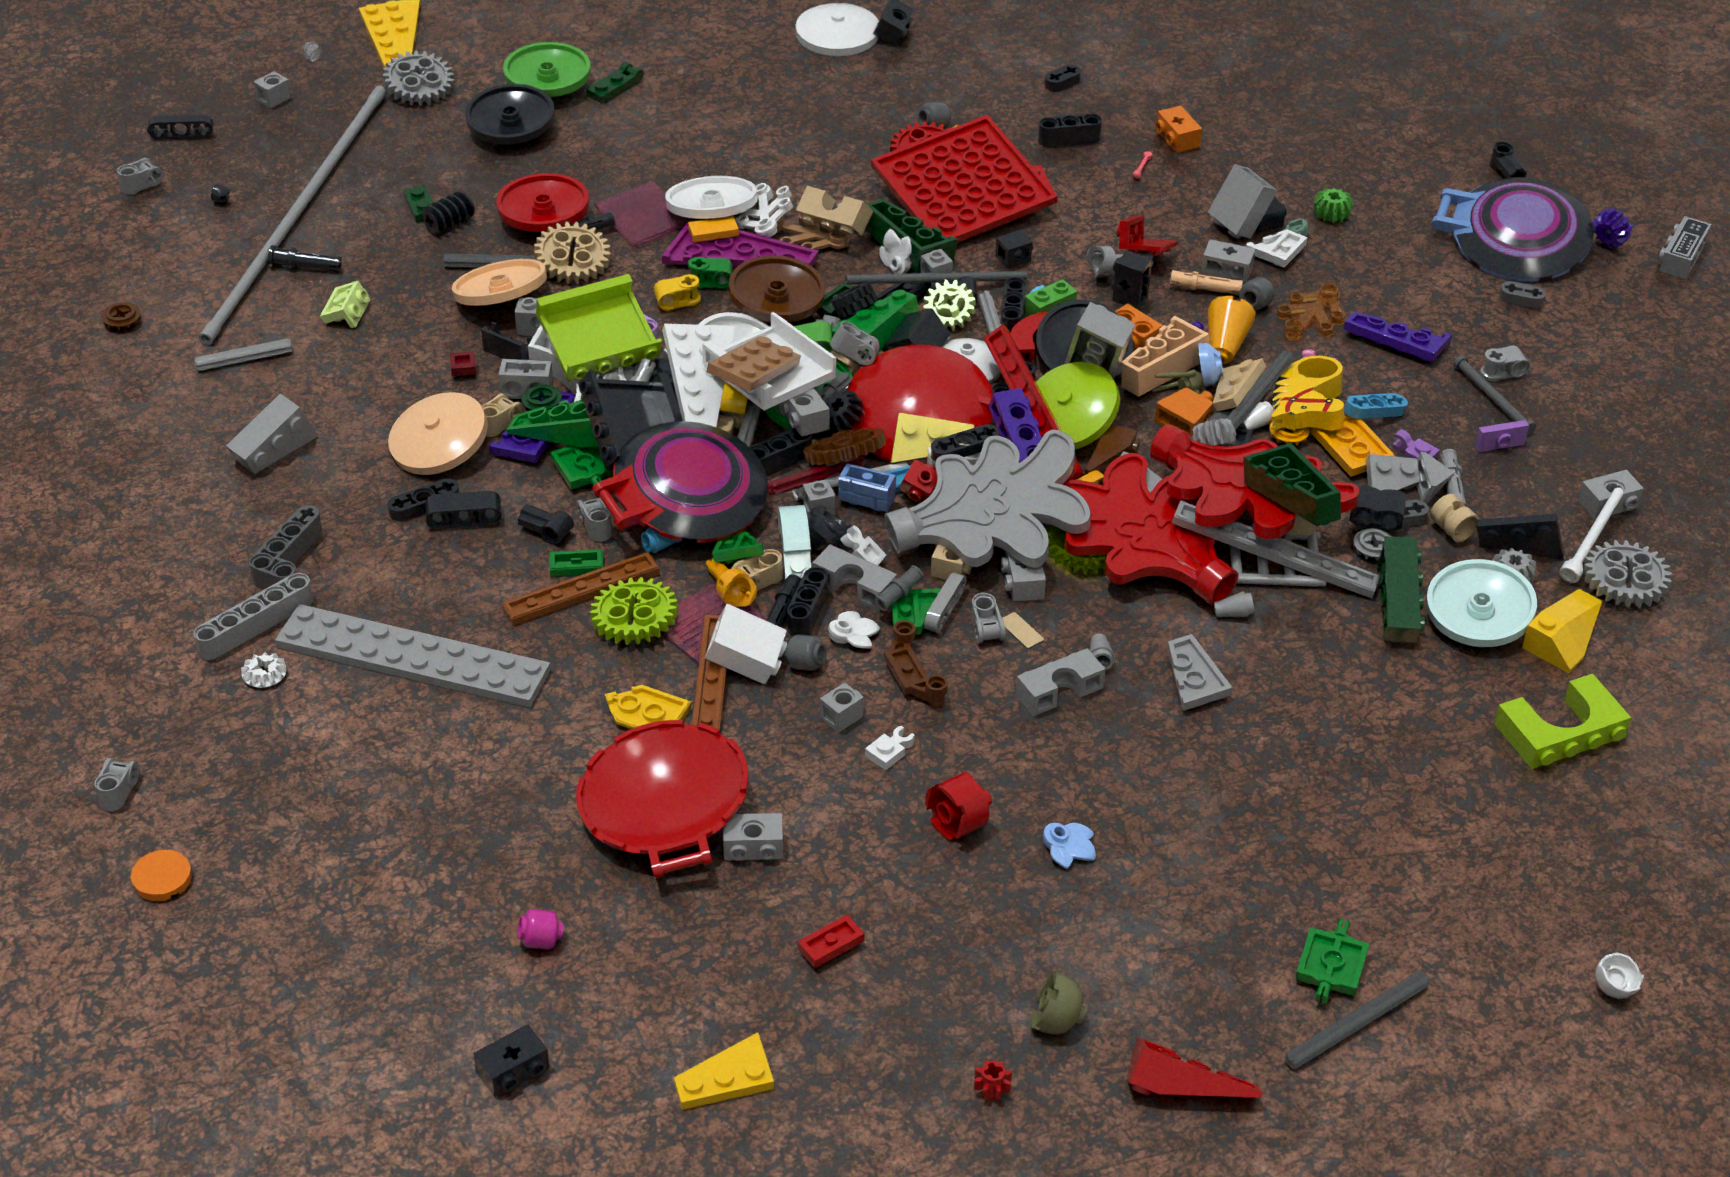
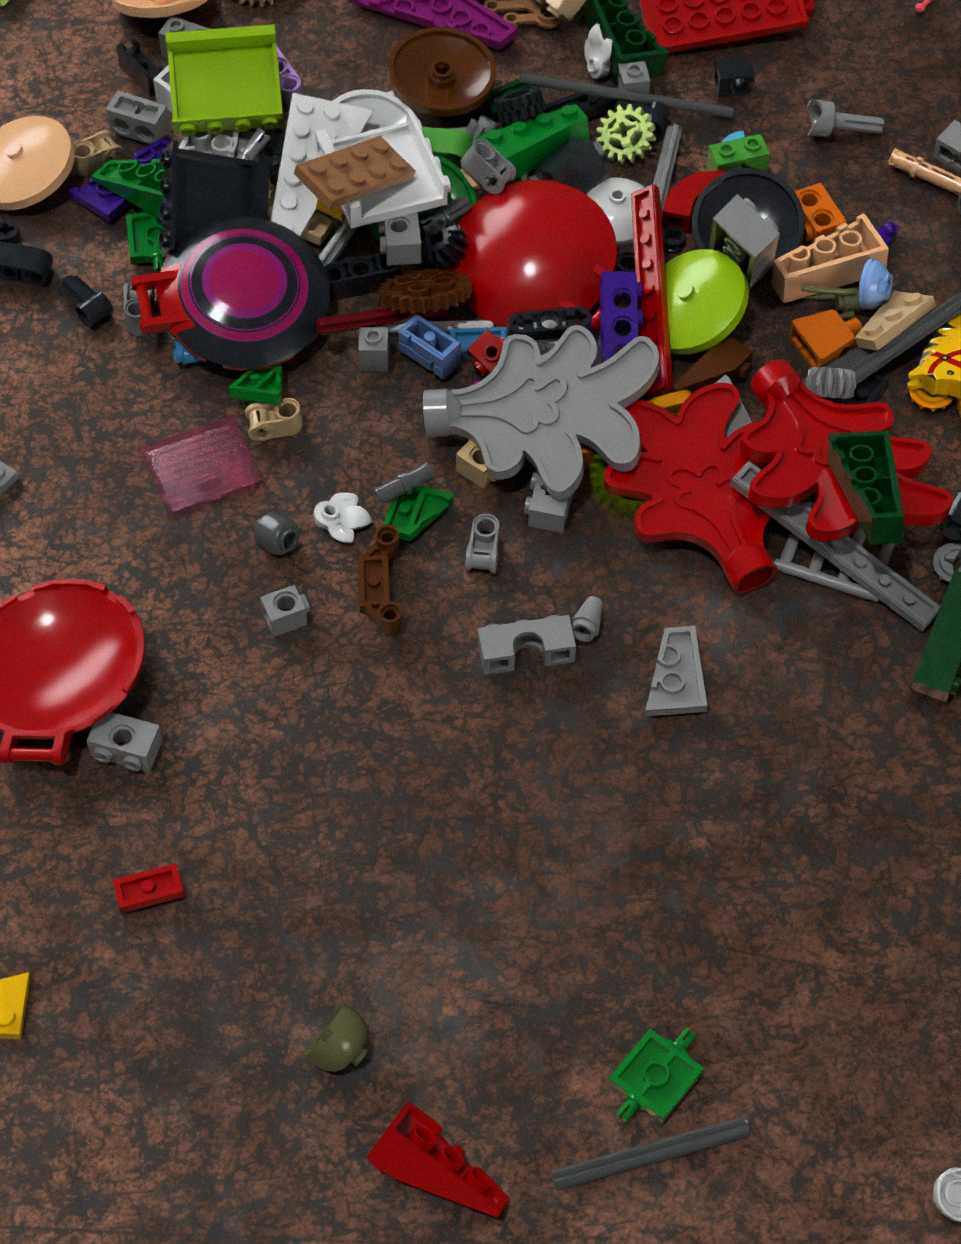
camera: 20 degrees right, 15 degrees up
dark red plate [450,351,476,376] -> none
dark orange tile [502,552,660,626] -> none
dark green gear [522,385,562,411] -> none
green tile [549,549,603,577] -> none
lime gear [590,577,679,645] -> none
yellow tile [604,685,692,729] -> none
yellow piece [653,274,701,311] -> none
green piece [688,257,733,289] -> none
dark orange tile [692,615,727,730] -> none
white brick [705,604,787,684] -> none
light orange piece [706,559,757,607] -> none
black pin [766,574,801,627] -> none
light aqua arch [777,505,811,580] -> none
black beam [787,567,828,637] -> none
black hair [808,506,851,552] -> none
light grey arch [812,545,897,612] -> none
white plate [841,525,886,565] -> none
white plate [865,726,915,770] -> none
light yellow wing [891,413,974,464] -> none
light grey beam [924,572,966,633] -> none
red brick [925,771,992,840] -> none
red gear [973,1060,1012,1100] -> none
black beam [1000,277,1026,332] -> none
tan sticker [1003,612,1044,648] -> none
light blue plate [1043,823,1096,869] -> none
black brick [1111,250,1152,310] -> none
red bracket [1117,215,1178,255] -> none
light orange cone [1207,296,1256,364] -> none
light grey cone [1214,591,1254,618] -> none
white cone [1239,401,1273,430] -> none

